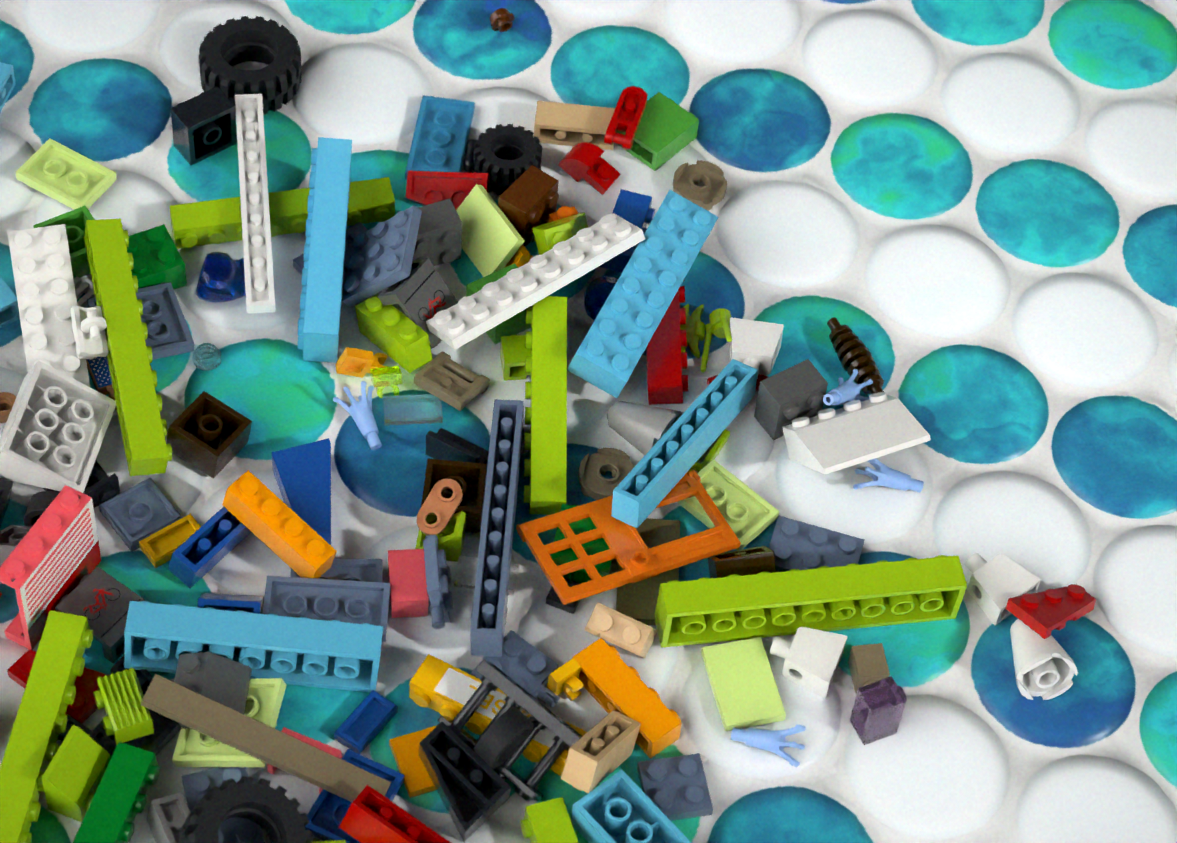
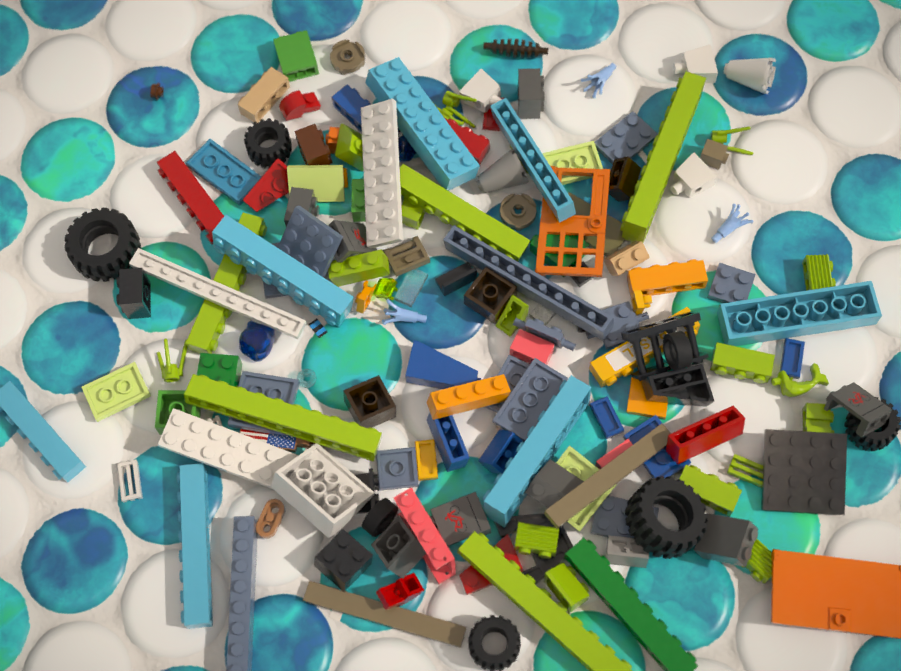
camera: 50 degrees left, 15 degrees up
white hips [70,305,108,360] -> none
nougat plate [416,479,463,536] -> none
black piece [464,139,476,173] -> none
tan brick [561,710,641,793] -> none
red plate [604,86,647,150] -> none
yellowish green tile [701,637,786,731] -> none
white slope [782,392,931,474] -> none
light blue piece [823,369,873,405] -> none
clear purple brick [850,676,907,745] -> none
red wing [1006,584,1096,639] -> none
none -> red brick [157,151,224,245]
none -> lime plant [157,338,187,382]
none -> sticker [308,318,327,338]
none -> lime plant [711,126,753,155]

